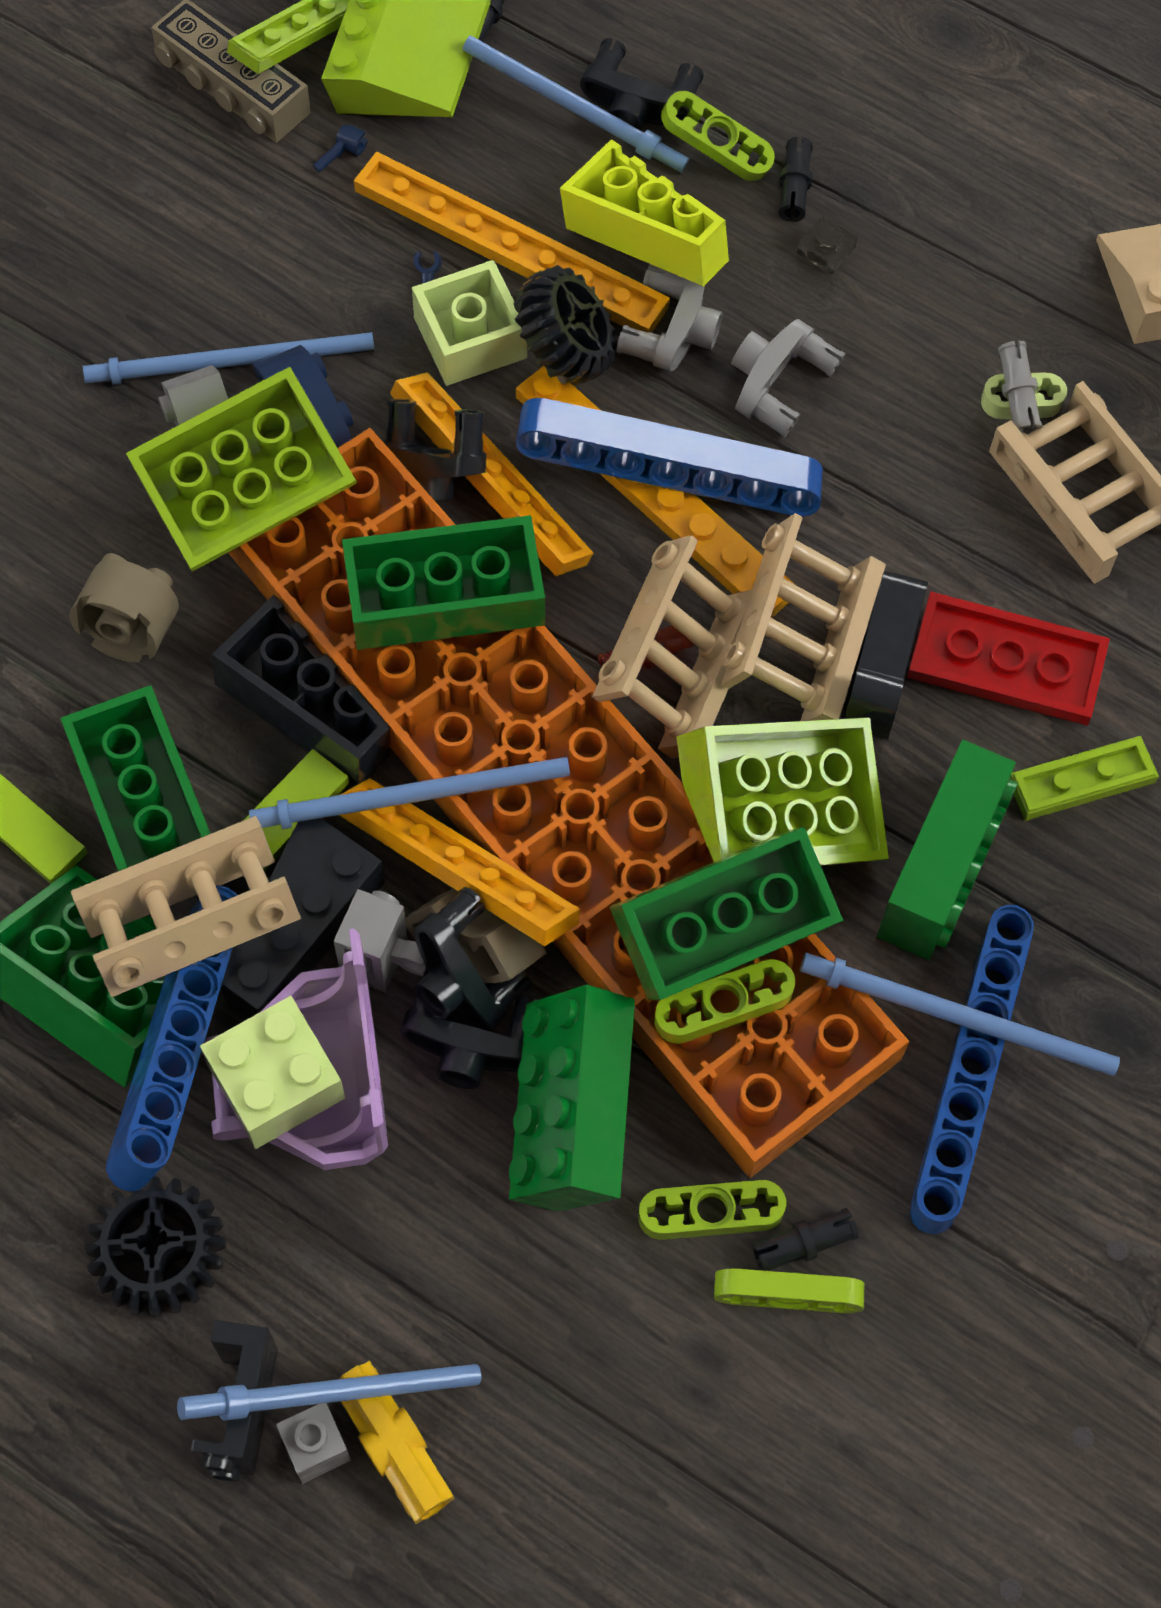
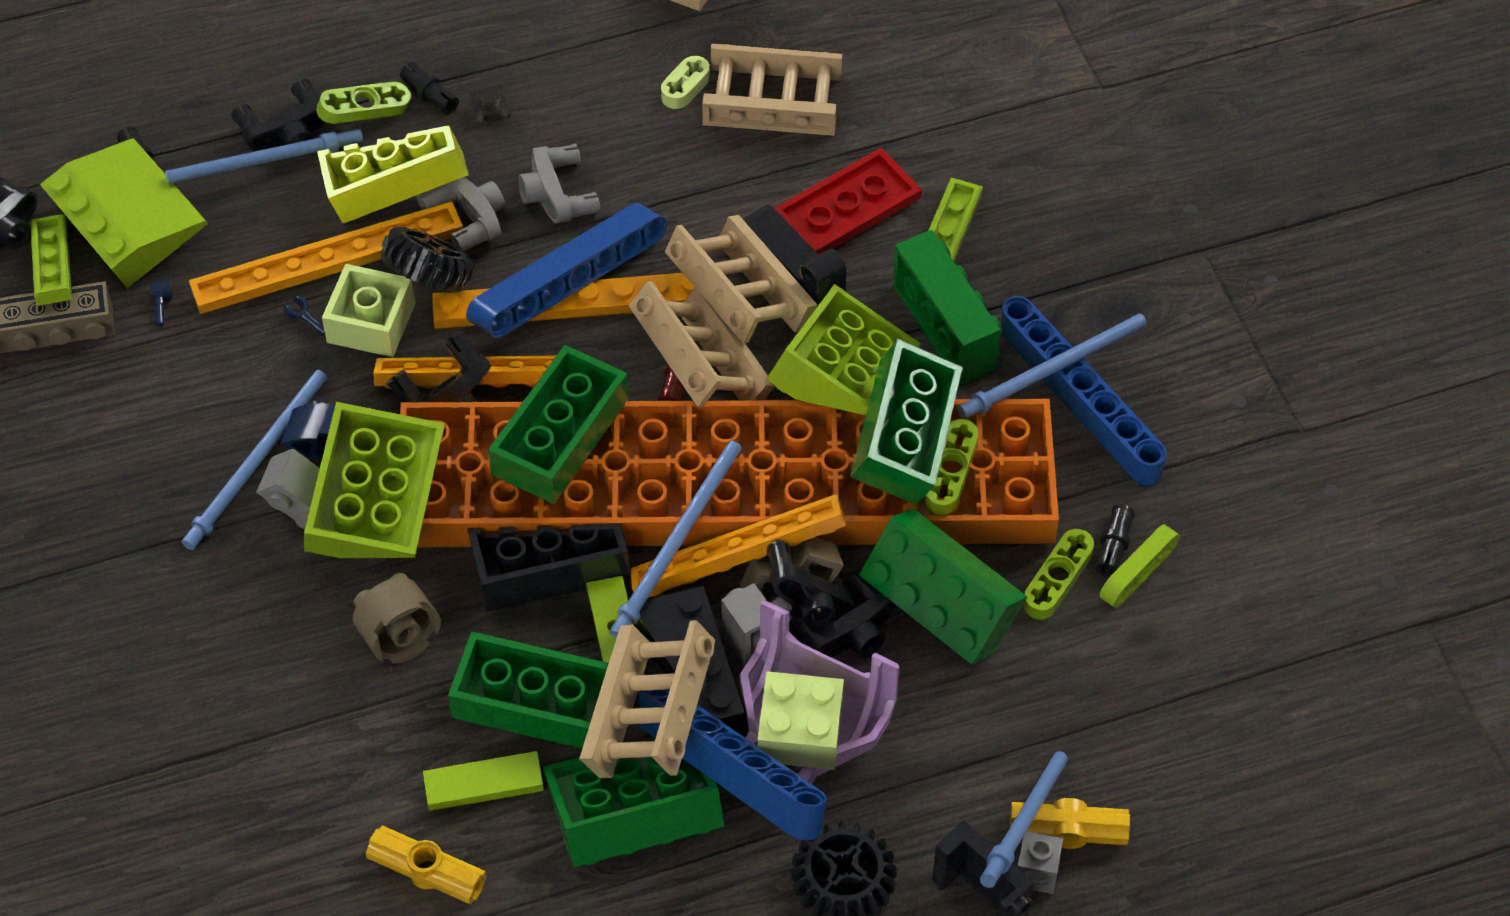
camera: 50 degrees left, 10 degrees down
light grey pin [998,341,1043,434] -> none

